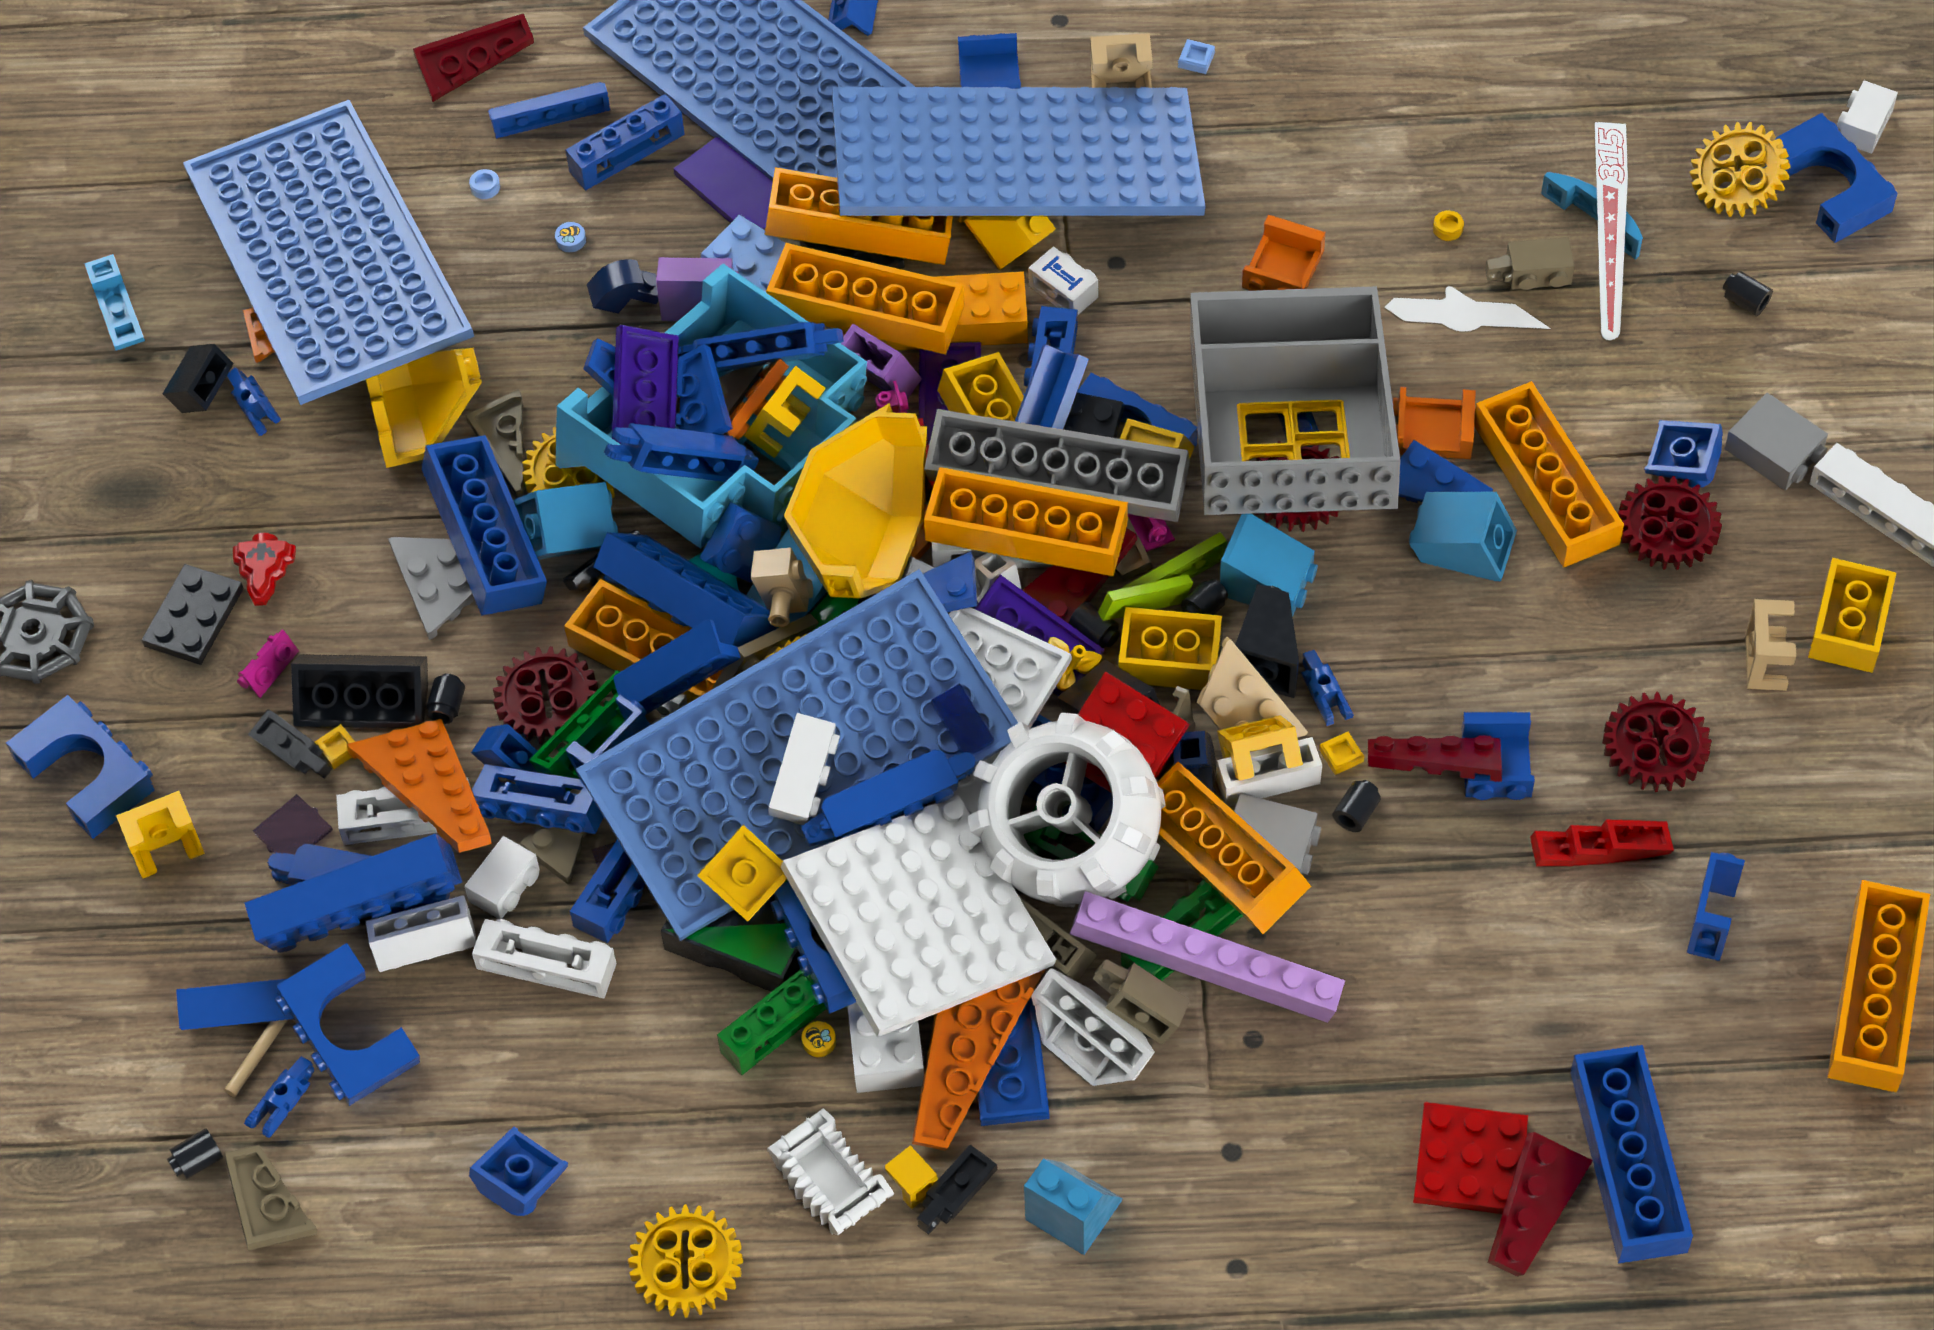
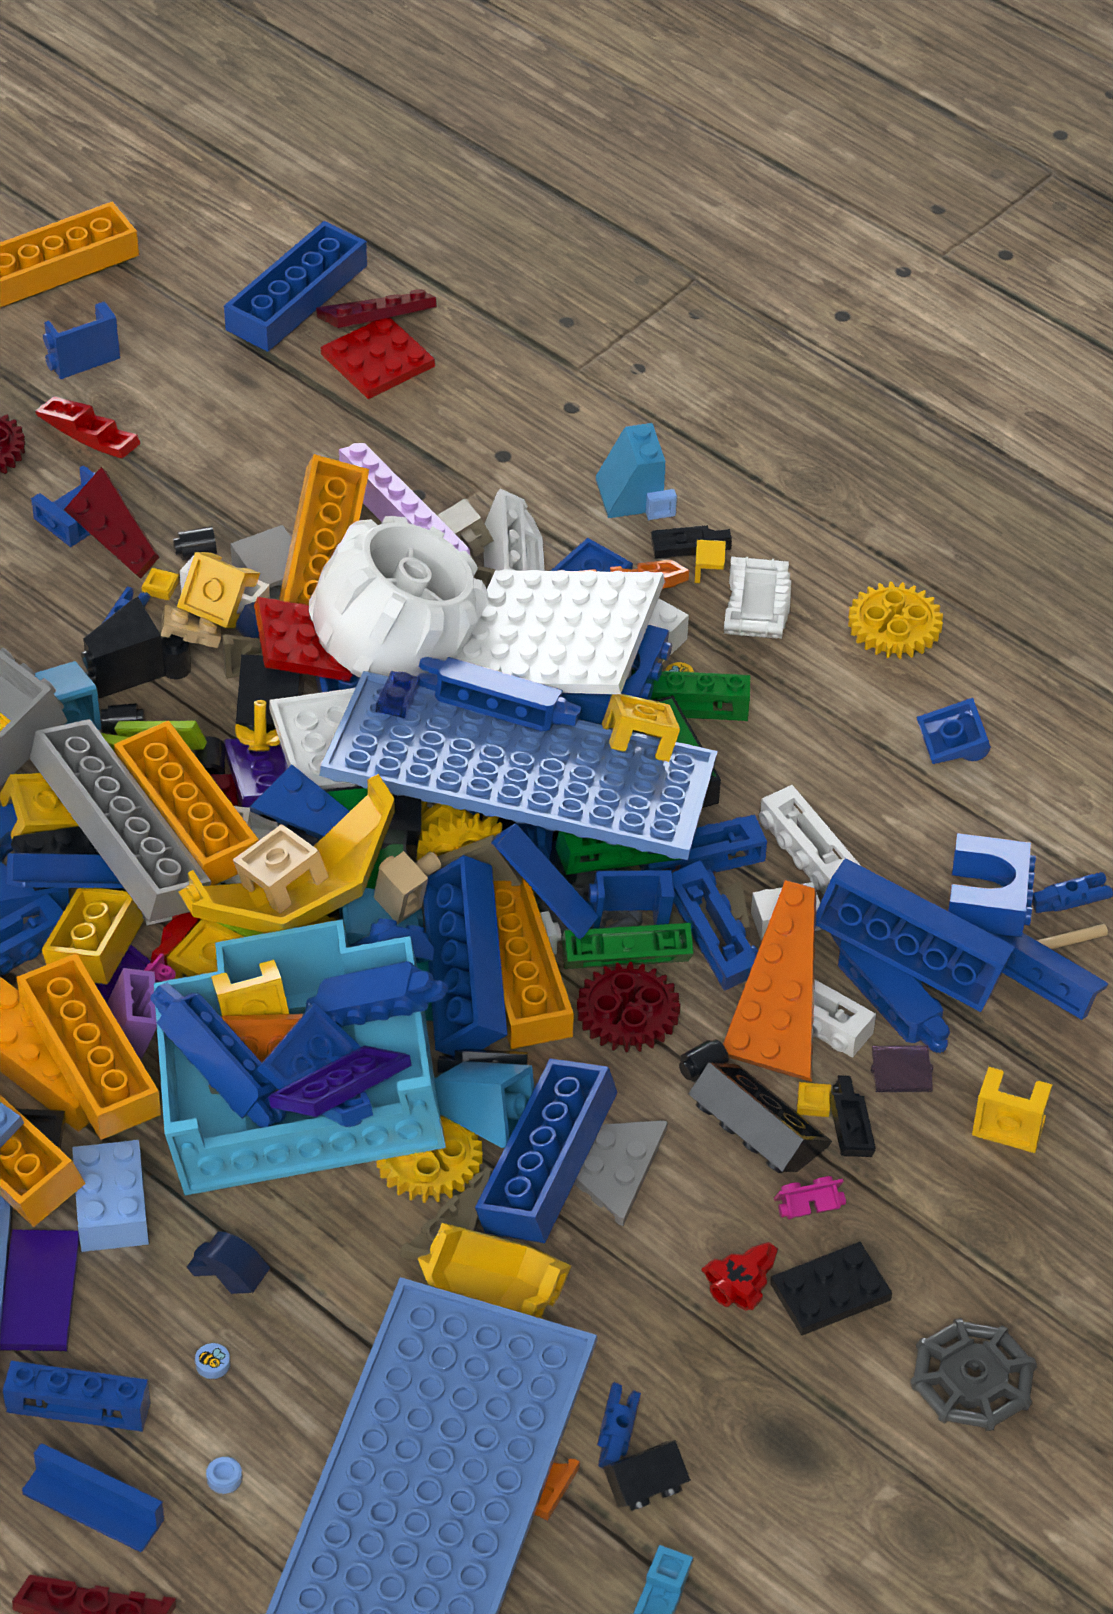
camera: 140 degrees left, 10 degrees down
arch [6,695,155,839] -> none
blue slope [471,724,537,782] -> none
medium lavender brick [656,257,739,321] -> none
white brick [768,713,840,825] -> none
yellow brick [1118,607,1222,690] -> none
none -> tan panel [233,824,328,913]
none -> light blue tile [646,489,677,520]

